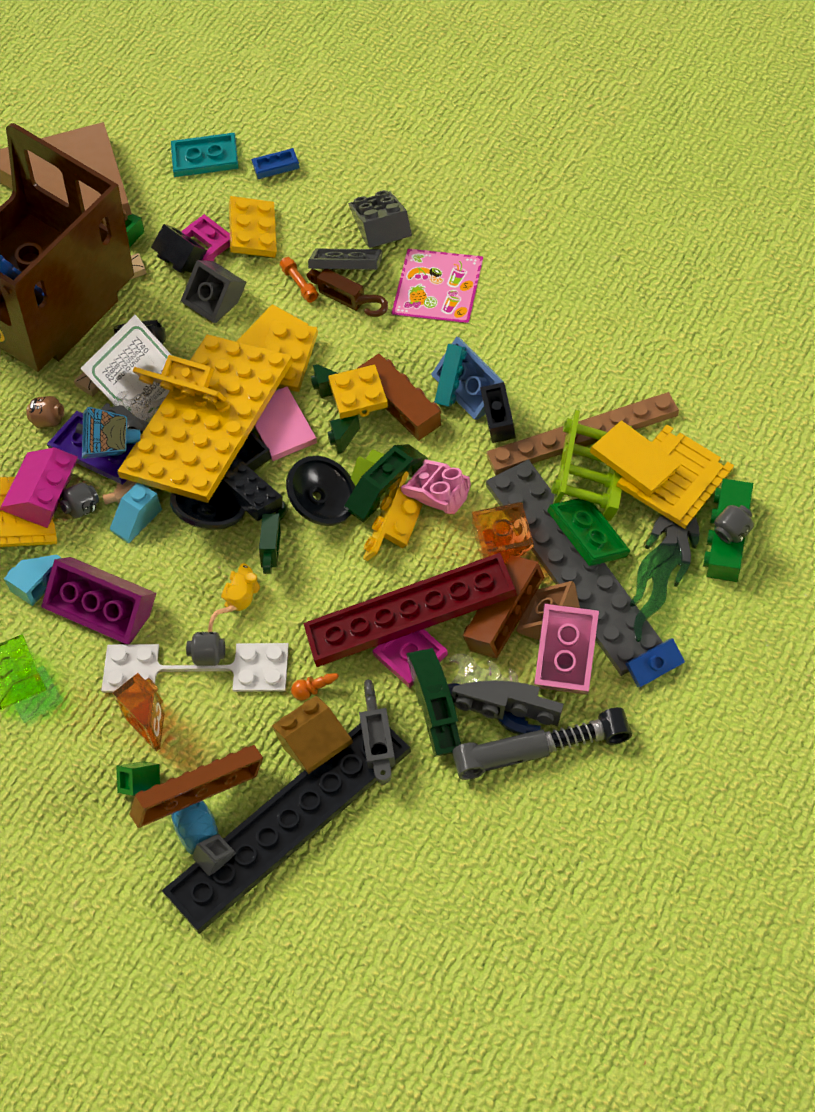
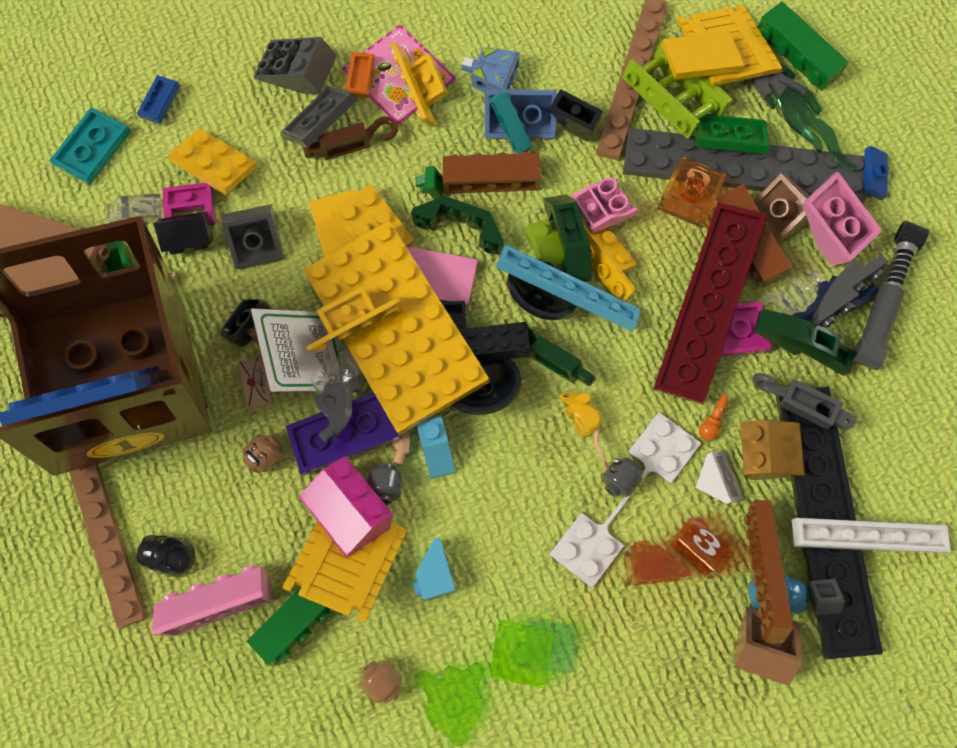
camera: 55 degrees left, 15 degrees up
magenta slope [41,557,157,645] -> none
torso [82,407,141,459] -> none
green panel [116,761,160,796] -> none
orange bar [279,257,319,302] -> none
yellow plate [328,365,388,419] -> none
dark grey head [714,505,754,544] -> none
none -> clear slope [107,194,162,225]
none -> orange tile [345,52,375,98]
none -> yellow bracket [391,42,448,127]
none -> green tile [415,166,443,199]
none -> medium blue torso [462,47,520,93]
none -> medium azure plate [496,244,640,331]
none -> clear orange slope [667,515,734,579]
none -> white slope [696,451,744,504]
none -> medium nougat slope [734,606,802,686]
none -> white tile [792,518,951,554]

